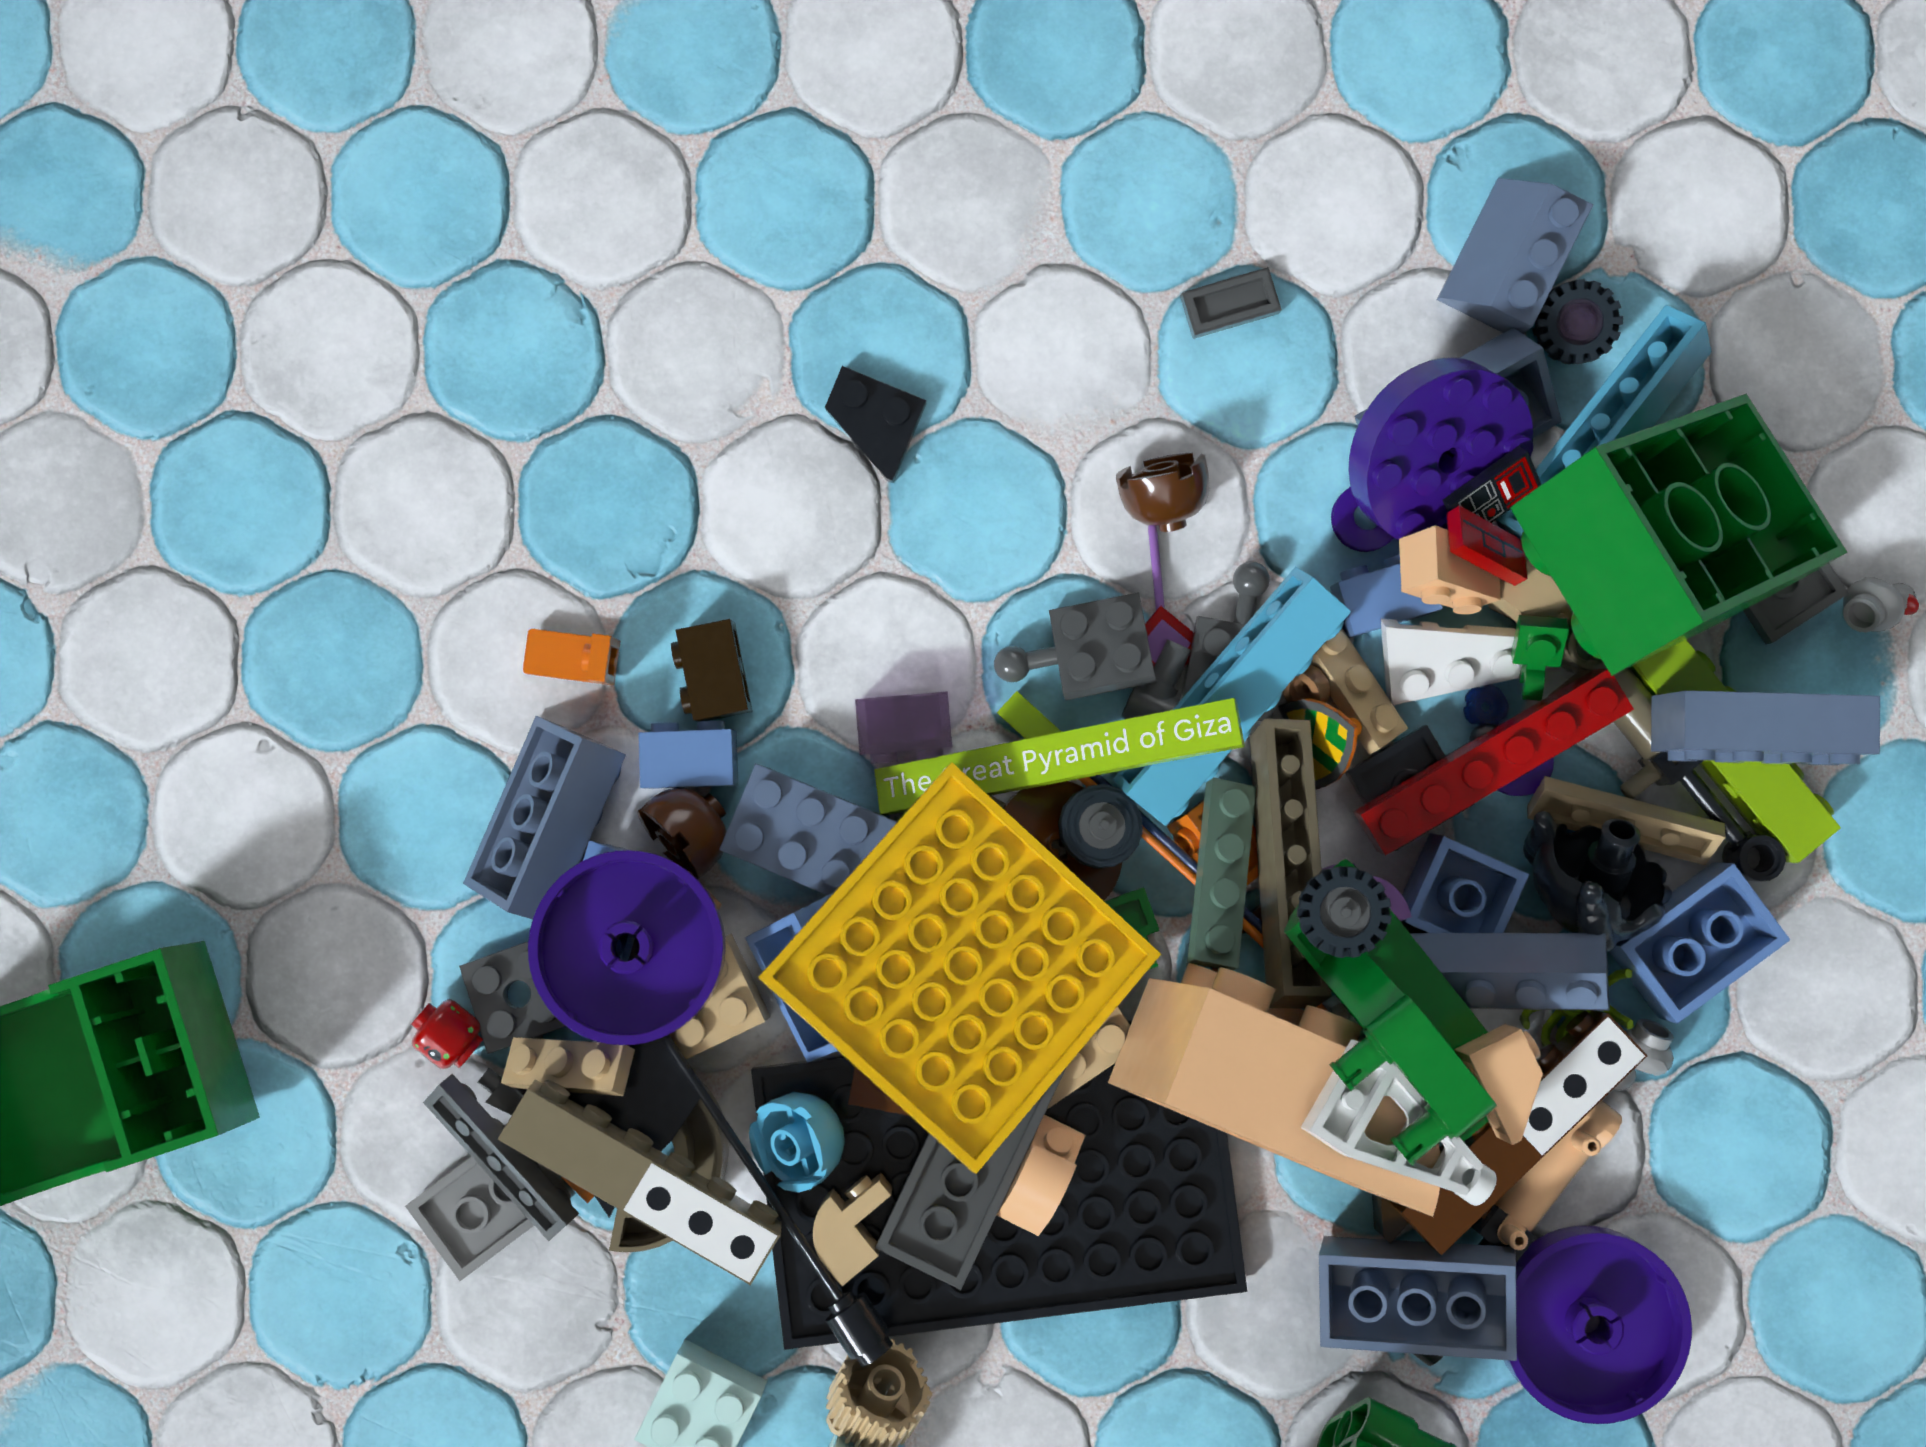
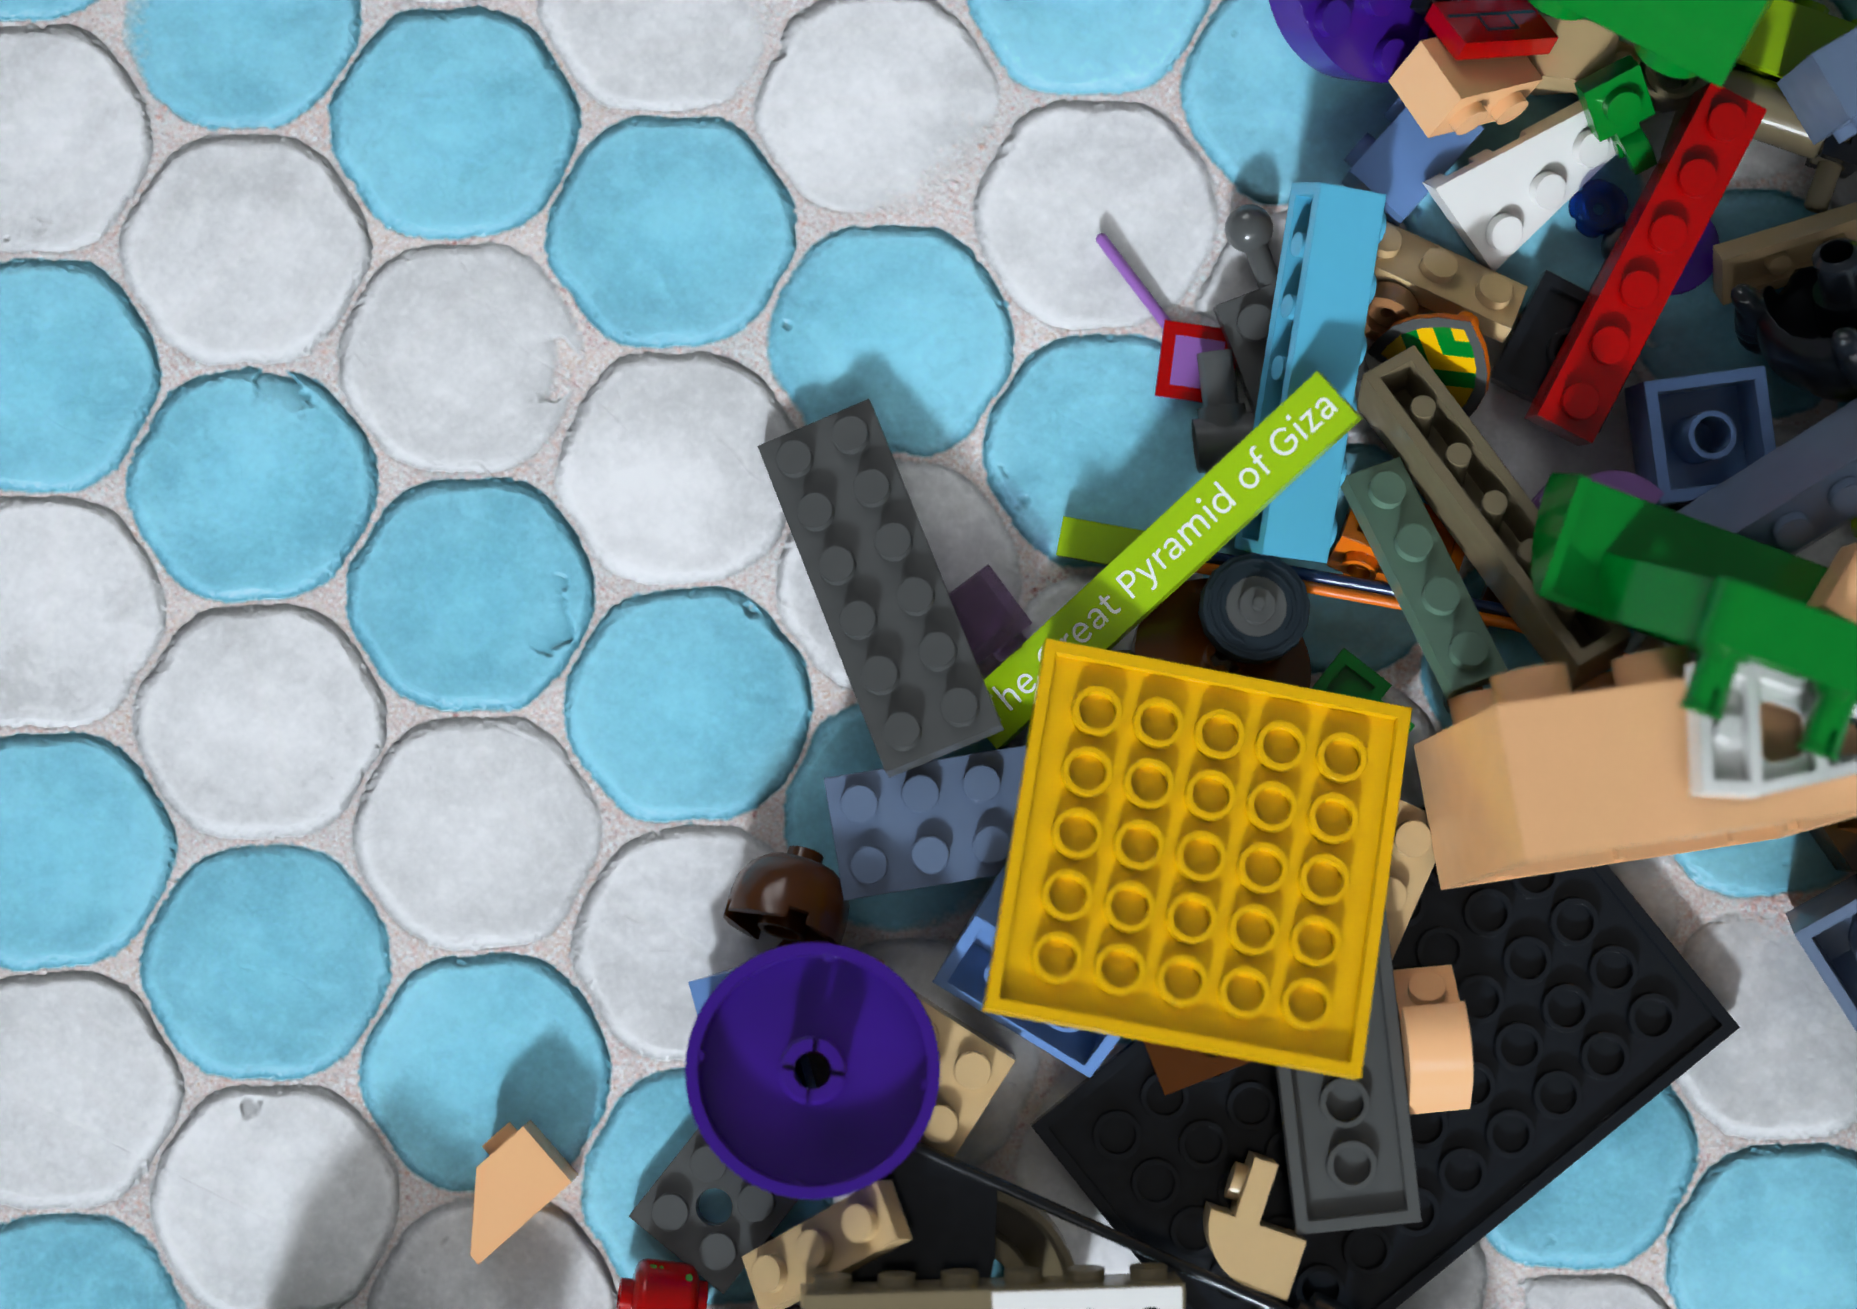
camera: 30 degrees left, 0 degrees up
sand blue slope [463,716,626,920] -> none
orange bracket [523,629,621,686] -> none
medium blue brick [638,721,738,789] -> none
dark brown brick [671,619,753,722] -> none
medium azure cylinder [749,1092,845,1193] -> none
black wing [825,366,926,483] -> none
dark grey plate [994,592,1156,701] -> none
reddish brown cylinder [1116,453,1209,532] -> none
black wheel [1297,866,1392,958] -> none
dark purple piece [1331,487,1394,552] -> none
none -> light nougat slope [470,1120,579,1265]
none -> dark grey plate [758,399,1004,778]

